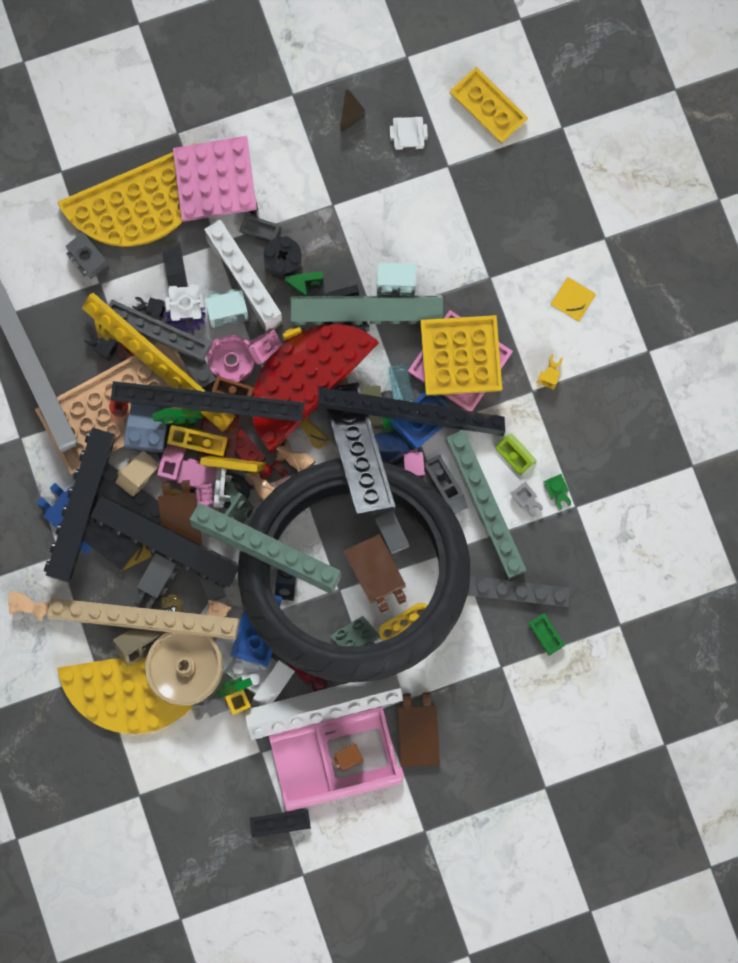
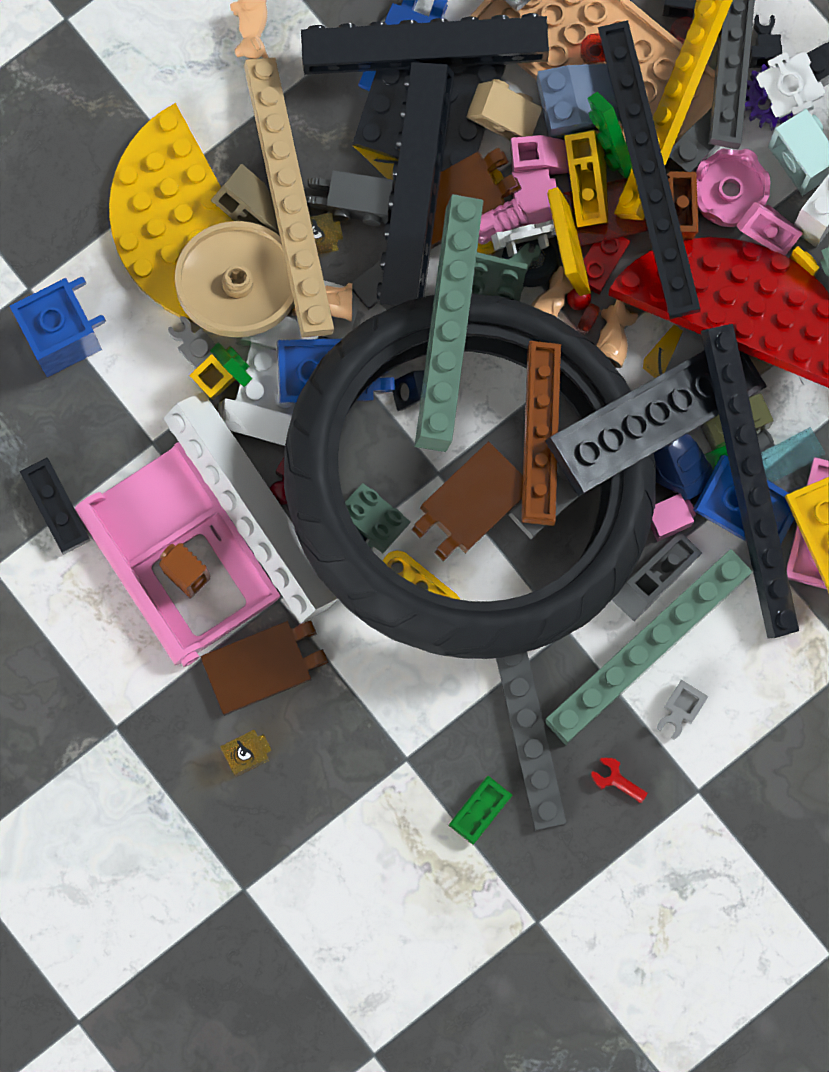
camera: 75 degrees right, 0 degrees up
lime slope [495,433,537,475] -> none
green plate [543,474,571,510] -> none
none -> blue container [10,277,106,377]
none -> clear yellow brick [220,730,272,777]
none -> dark orange tile [521,341,561,526]
none -> red bar [591,758,648,803]

